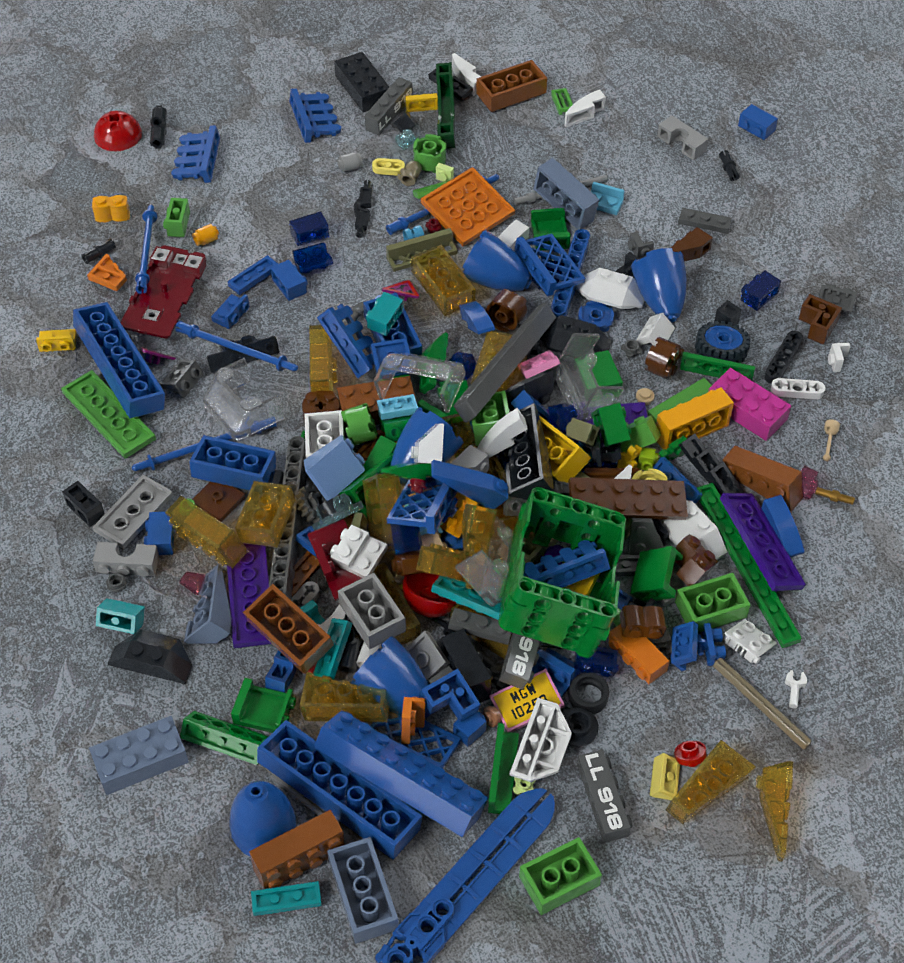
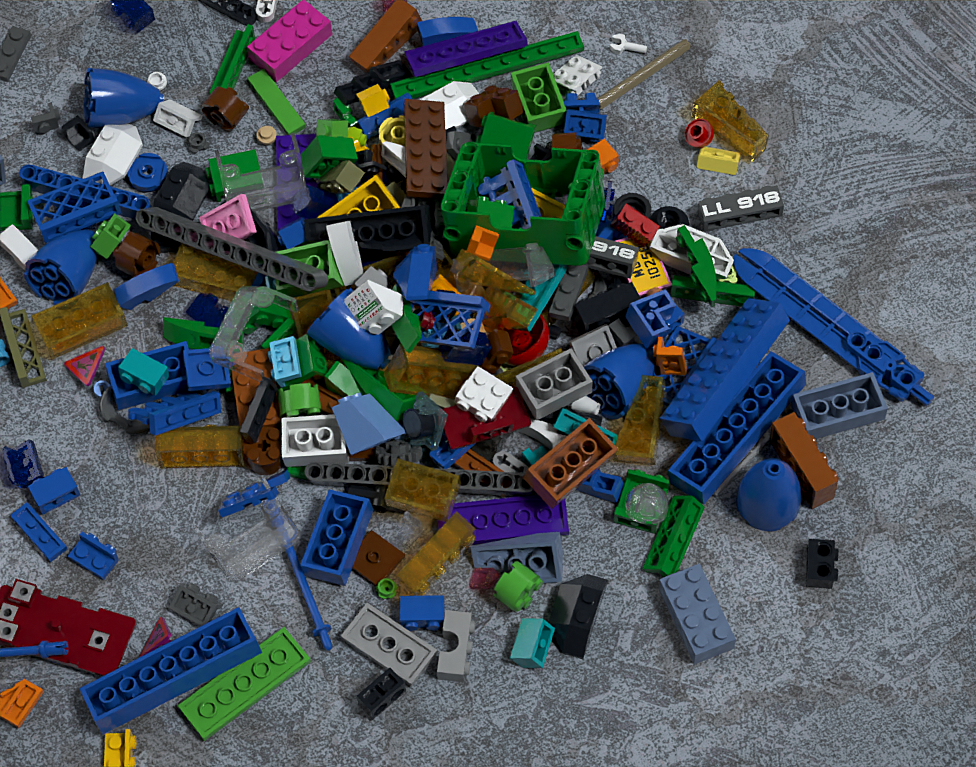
camera: 85 degrees left, 10 degrees up
dark grey plate [106,573,127,592] -> none
blue bar [175,321,298,371] -> none
black bracket [206,335,280,373] -> none
teal plate [251,881,322,916] -> none
bright green brick [519,837,602,915] -> none
light orange brick [656,387,734,449] -> none
reddish brown slope [670,227,713,262] -> none
black wheel [695,321,750,363] -> none
black panel [714,300,741,326] -> none
clear yellow wedge [756,761,793,862] -> none
none -> bright green brick [90,213,131,259]
none -> white plate [147,72,167,90]
none -> blue wing [218,469,291,517]
none -> black plate [240,377,278,444]
none -> yellow brick [356,84,390,117]
none -> orange panel [466,225,499,261]
none -> green brick [467,196,514,228]
none -> bright green brick [493,561,543,612]
none -> red brick [610,203,660,248]
none -> clear cylinder [625,483,668,524]
none -> green slope [676,225,717,308]
none -> black brick [806,539,839,589]

